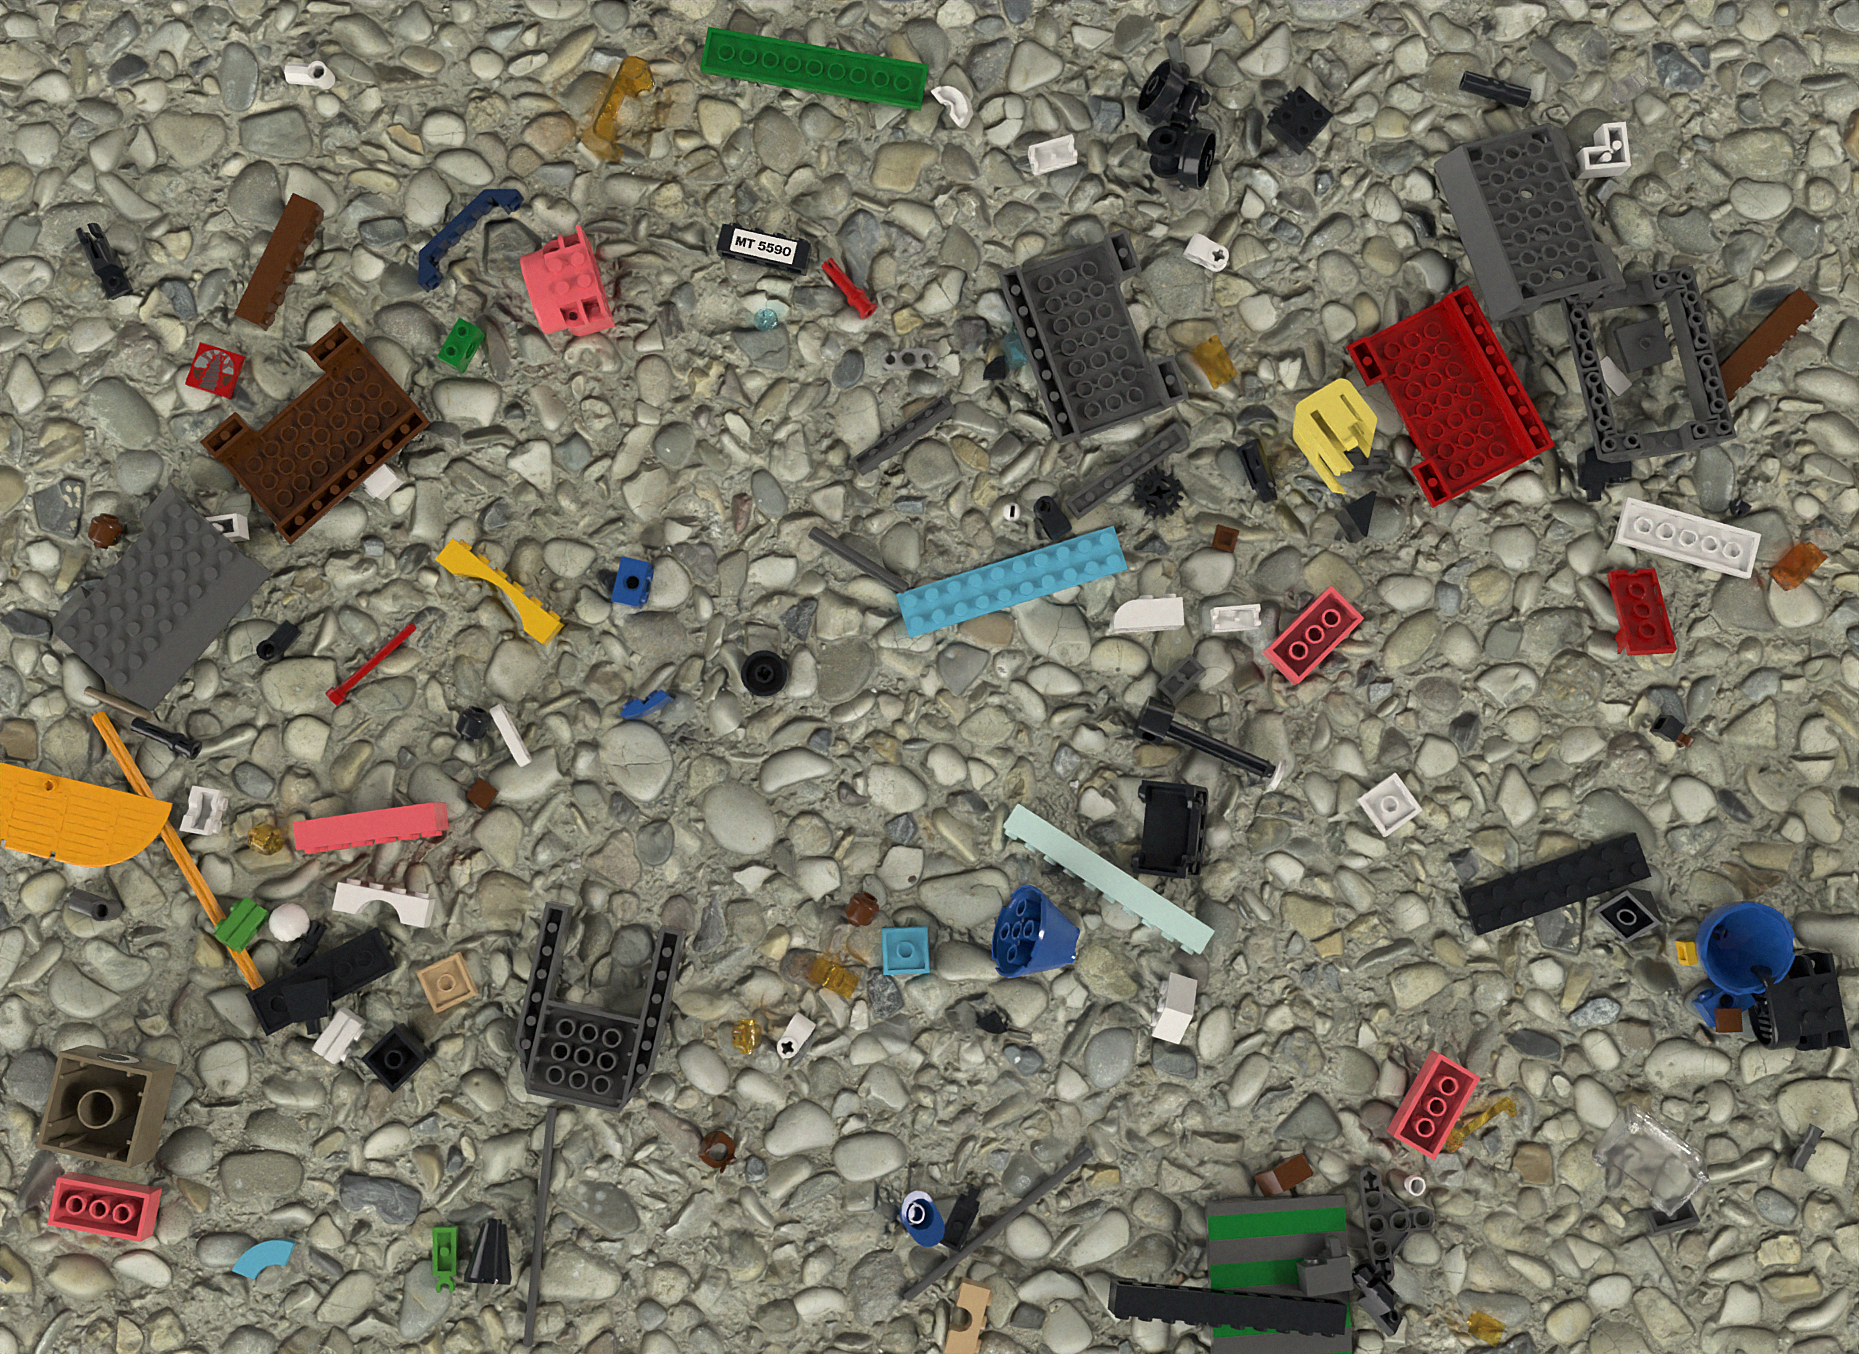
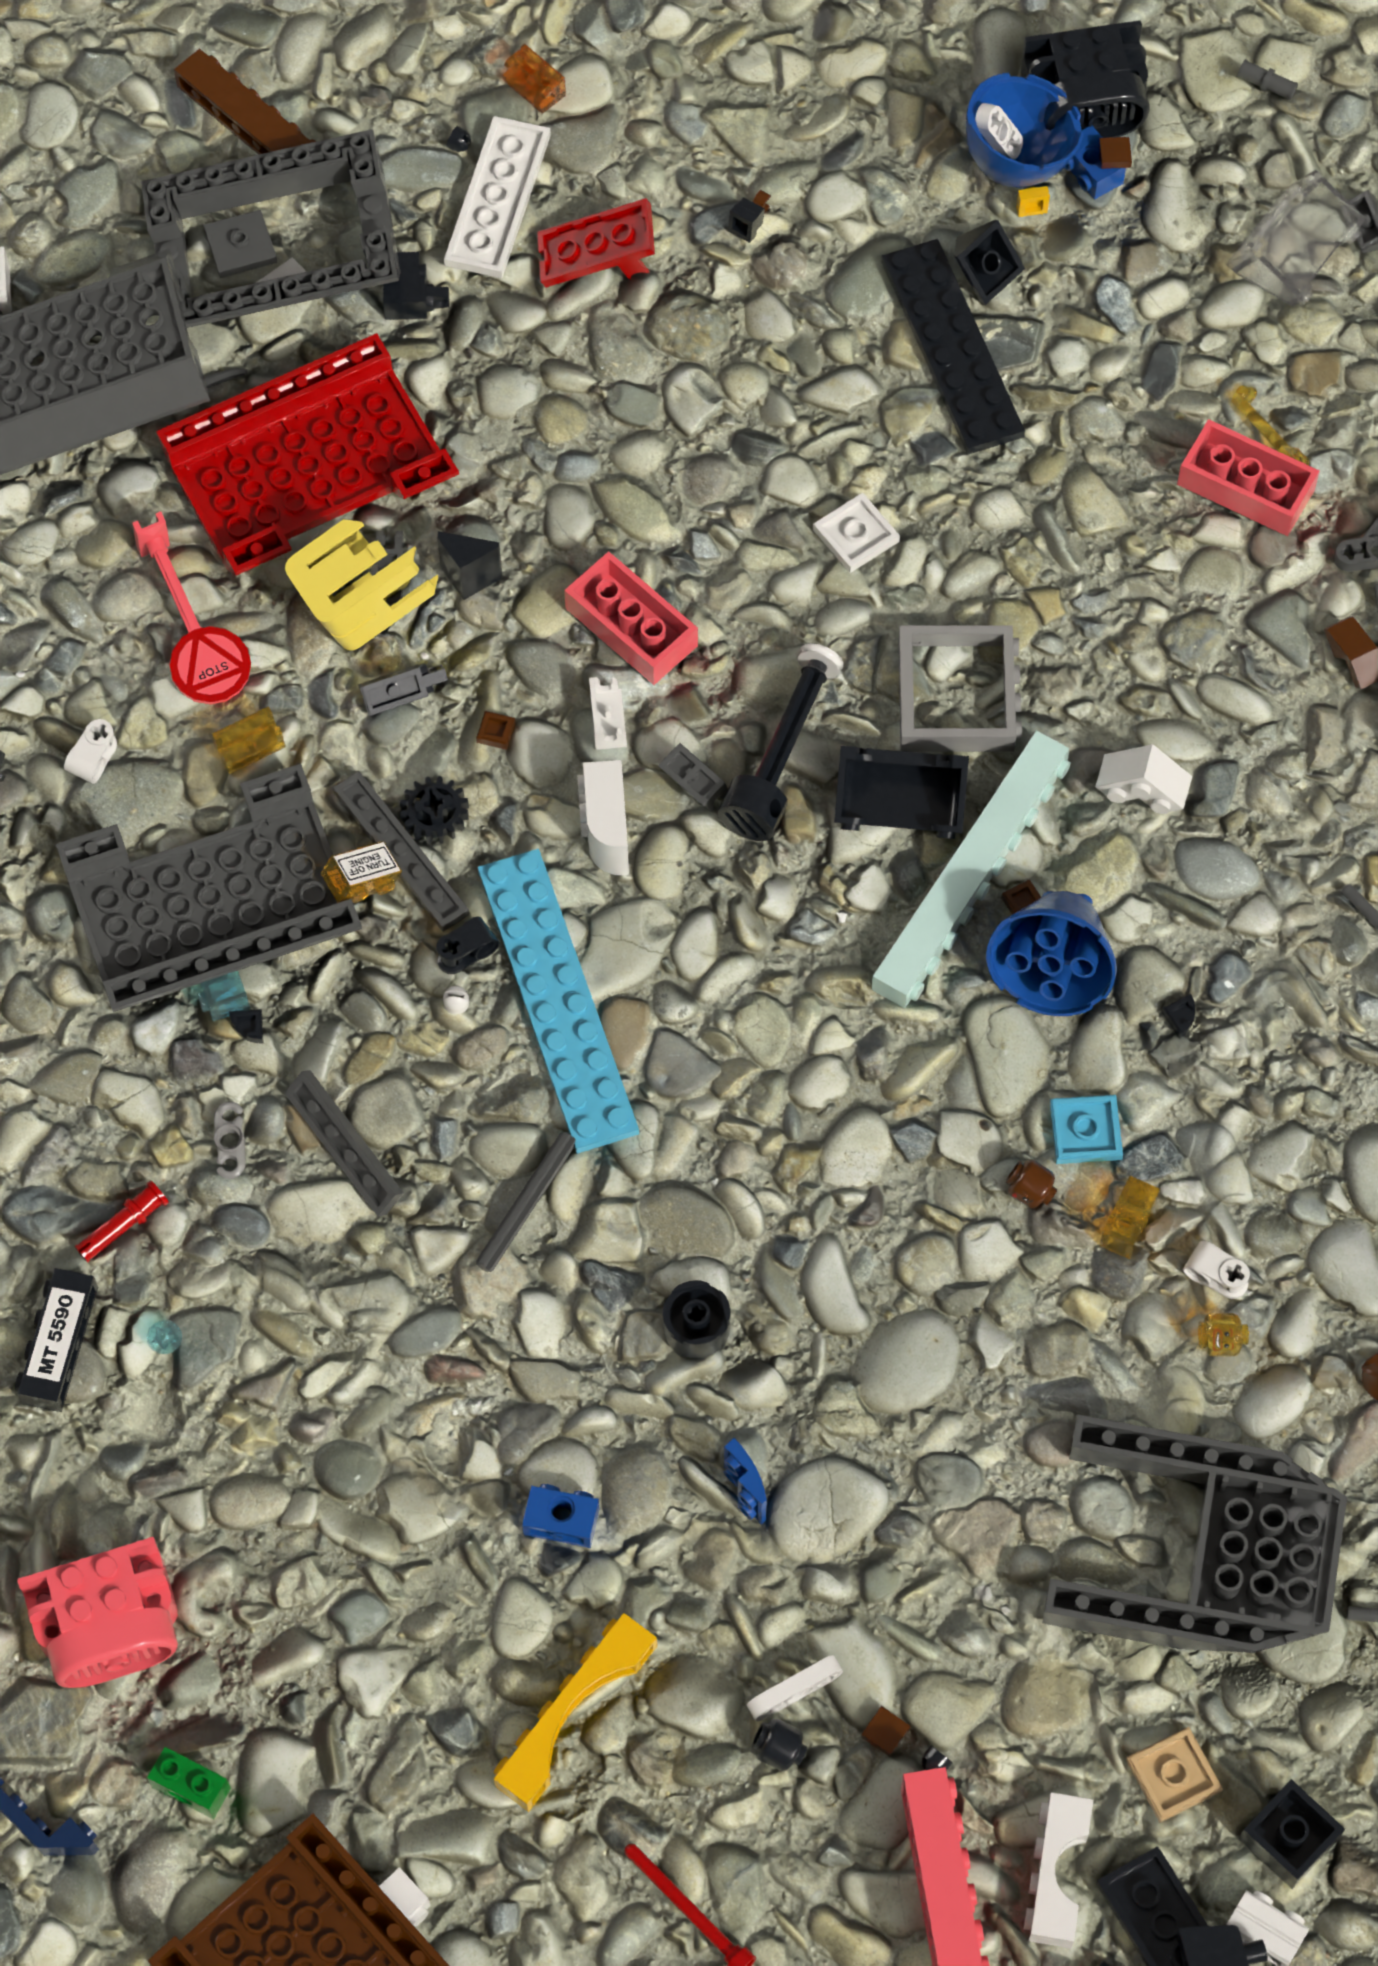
camera: 90 degrees left, 20 degrees down
white hinge [1404,1175,1426,1196] -> none
none -> coral piece [132,512,251,705]
none -> brick [320,841,402,903]
none -> light grey window [898,626,1022,752]
none -> black hinge [922,1745,953,1771]
none -> white beam [975,103,1023,160]
none -> reddish brown tile [1001,879,1041,915]

